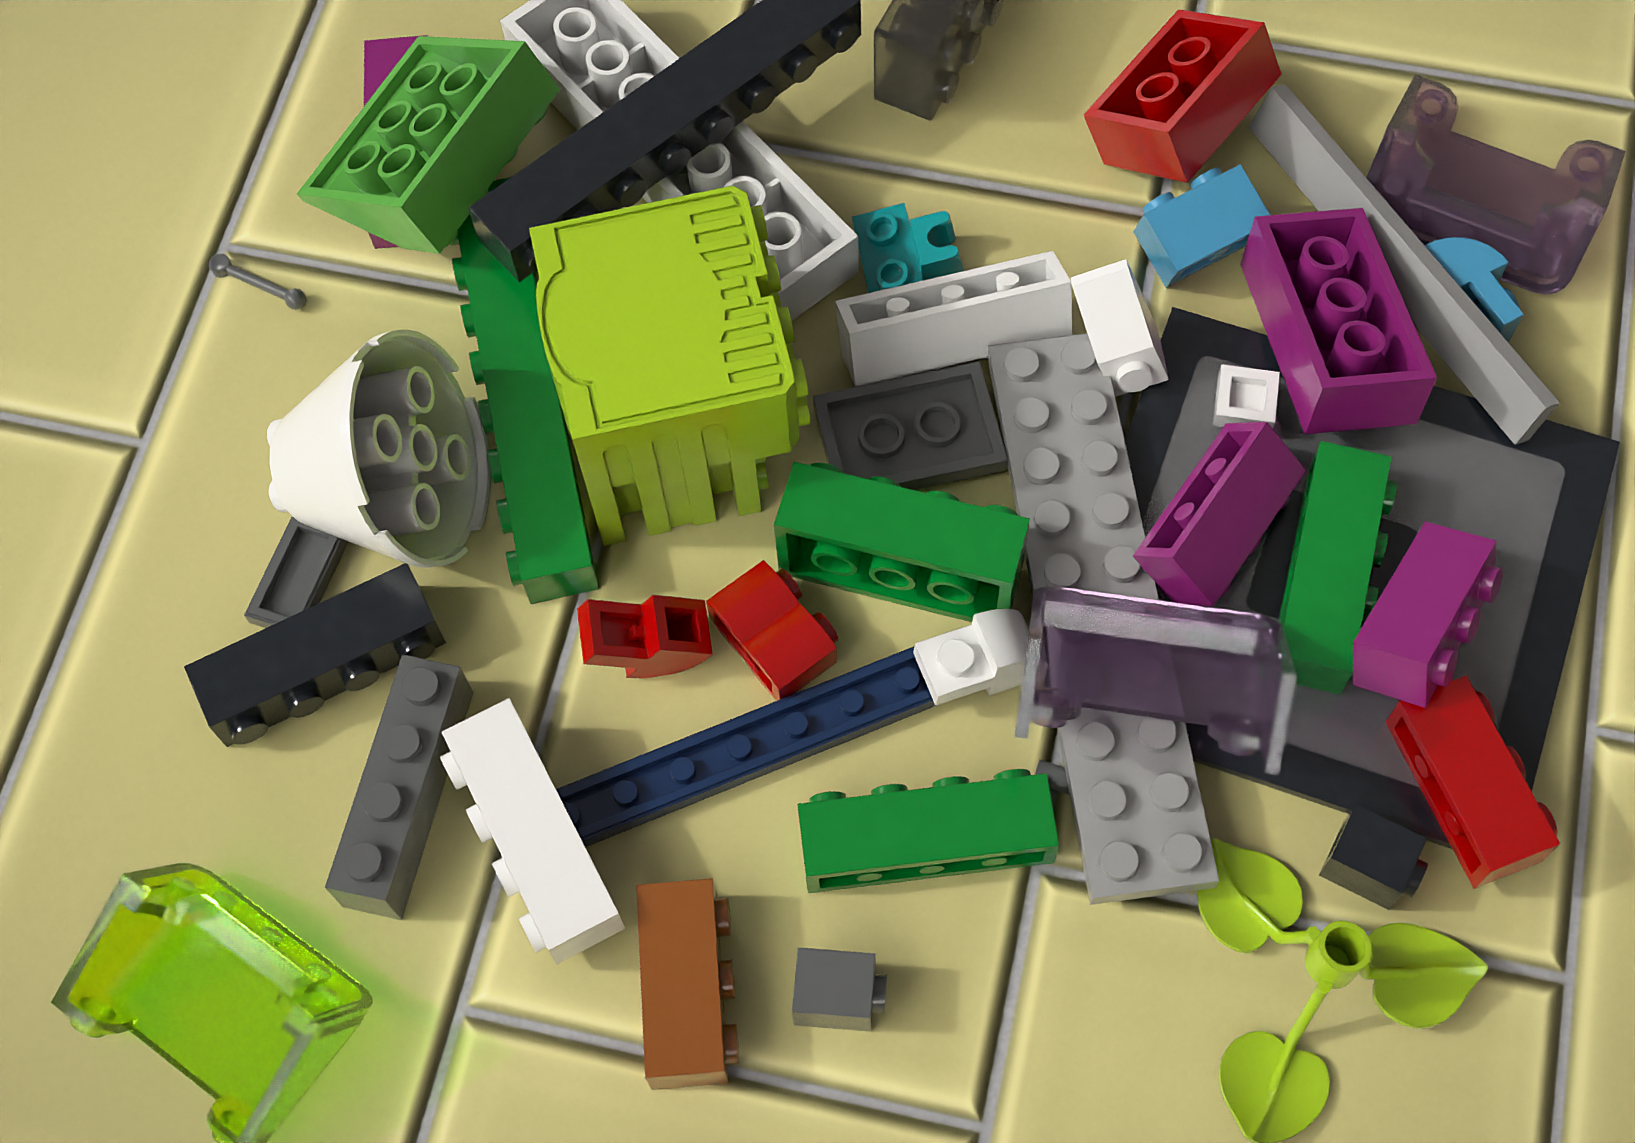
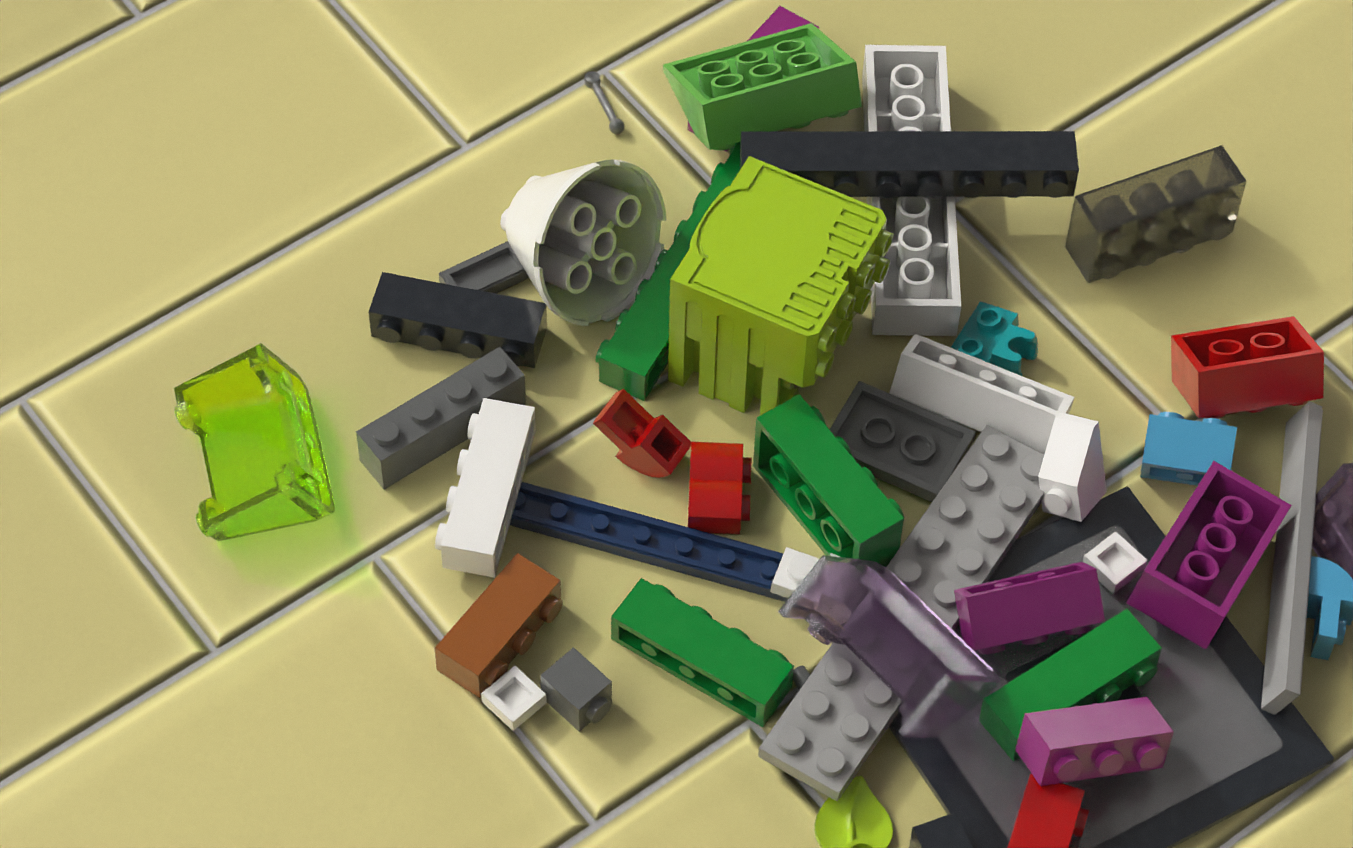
camera: 35 degrees right, 10 degrees down
none -> white plate [481,666,547,731]

